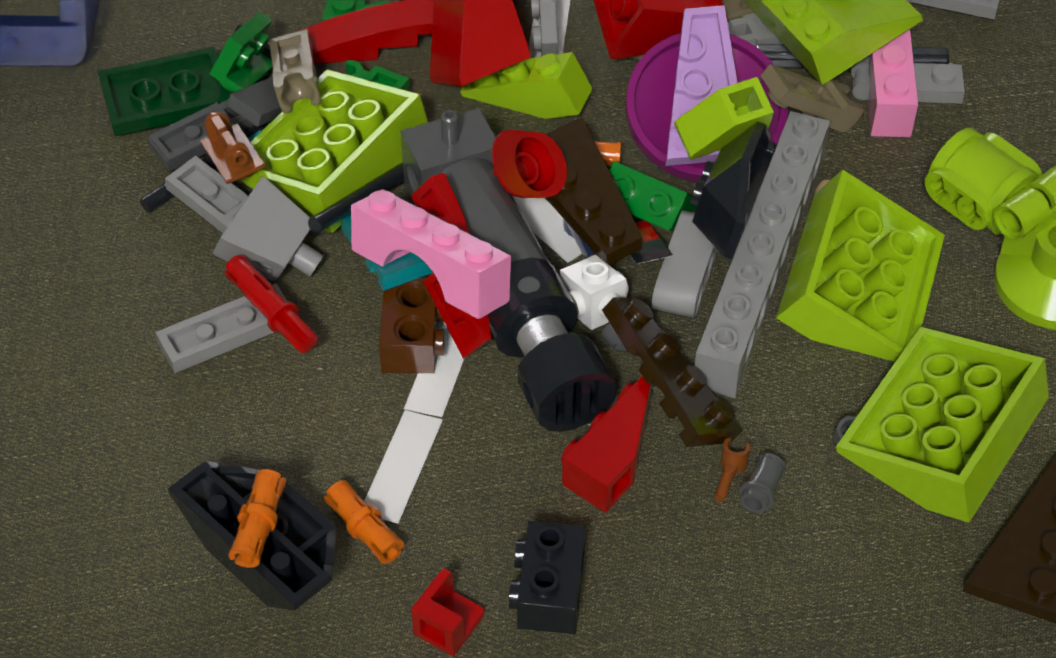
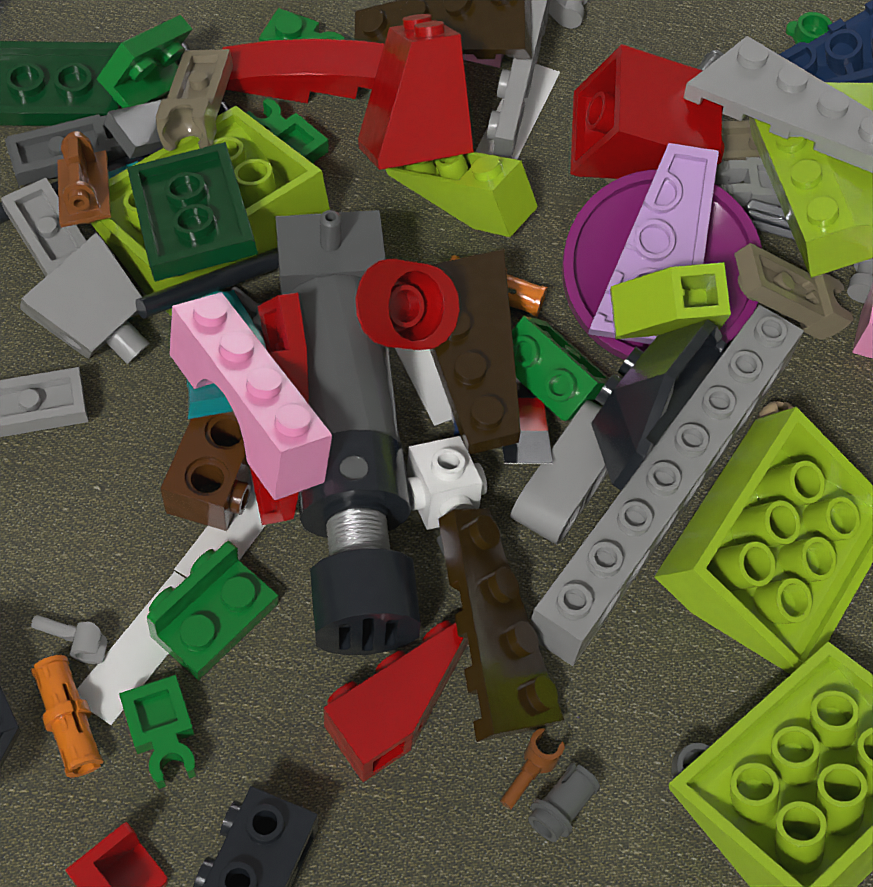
camera: 10 degrees right, 10 degrees up
red axle [224,255,318,354] -> none
none -> light grey hand [31,615,108,664]
none -> green plate [119,675,197,789]
none -> dark green plate [127,142,258,282]
none -> green bracket [147,540,278,681]

